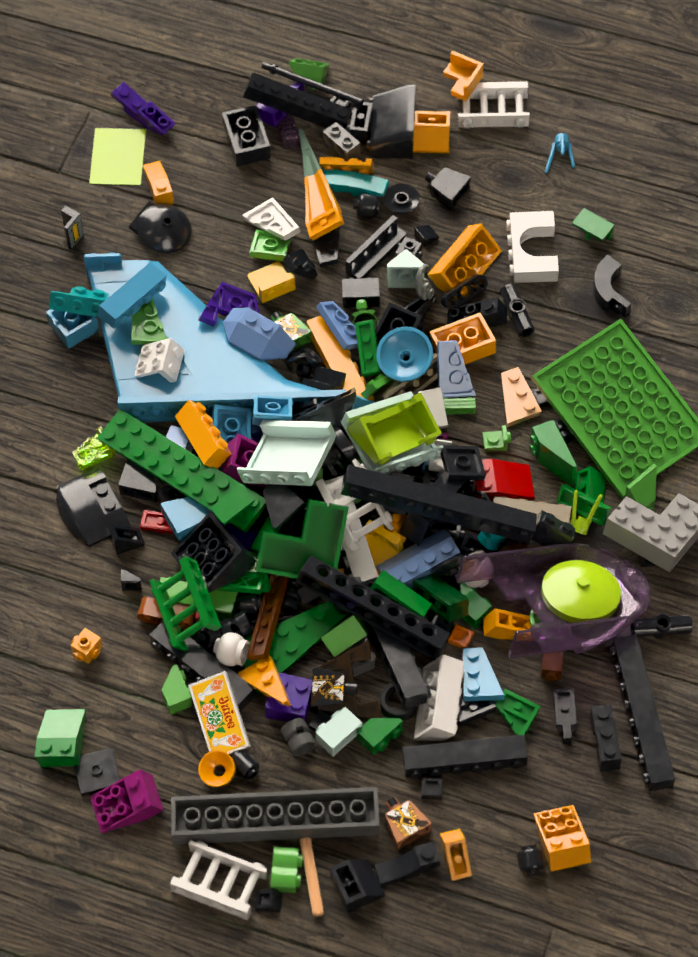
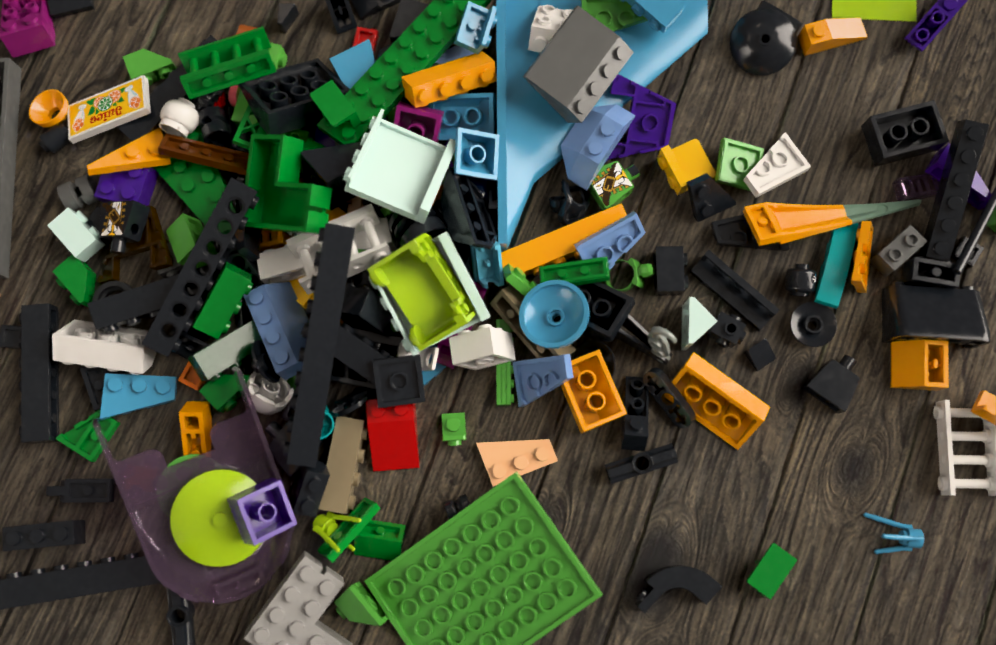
camera: 95 degrees right, 20 degrees up
black panel [302,366,346,390] -> none
white arch [506,211,559,283] -> none
green slope [529,420,577,486] -> none
none -> brick [227,478,297,546]
none -> dark azure bracket [454,1,498,54]
none -> dark grey slope [523,6,634,123]

